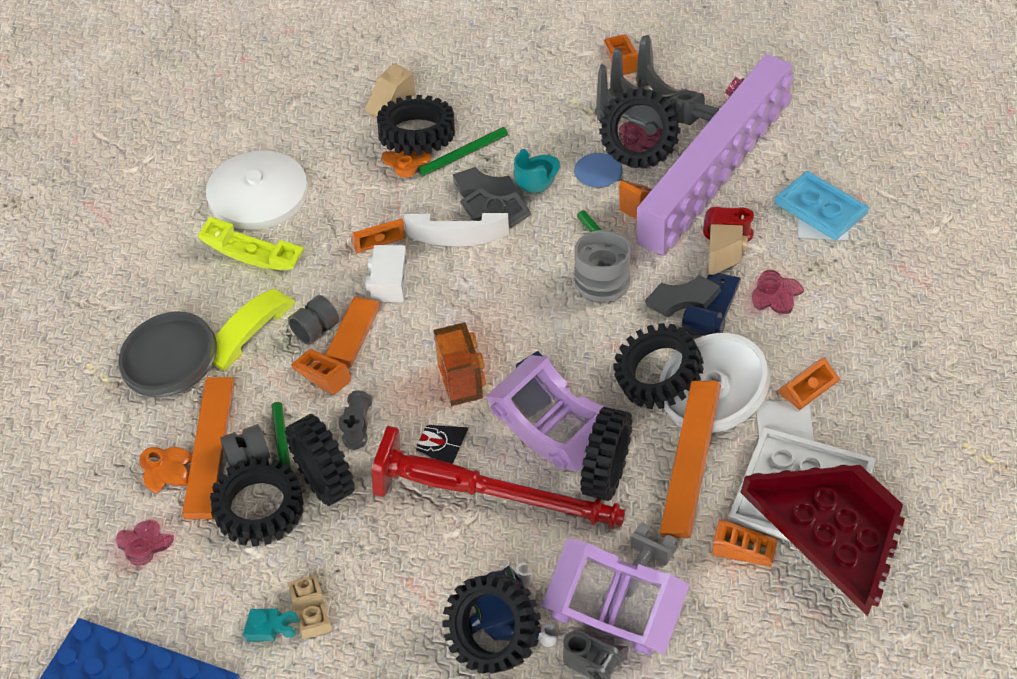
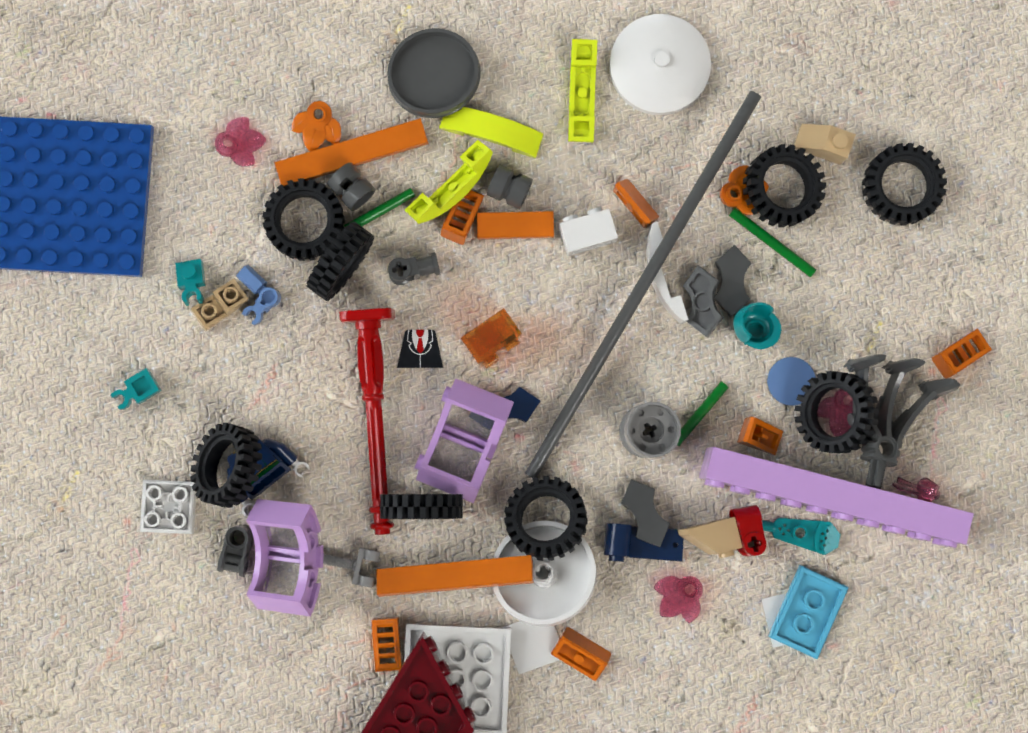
camera: 65 degrees right, 35 degrees up
none -> medium blue bar [236,264,281,325]
none -> neon yellow slope [404,140,493,224]
none -> dark grey piece [525,91,761,478]
none -> teal piece [762,518,841,555]
none -> black tyre [862,143,947,226]

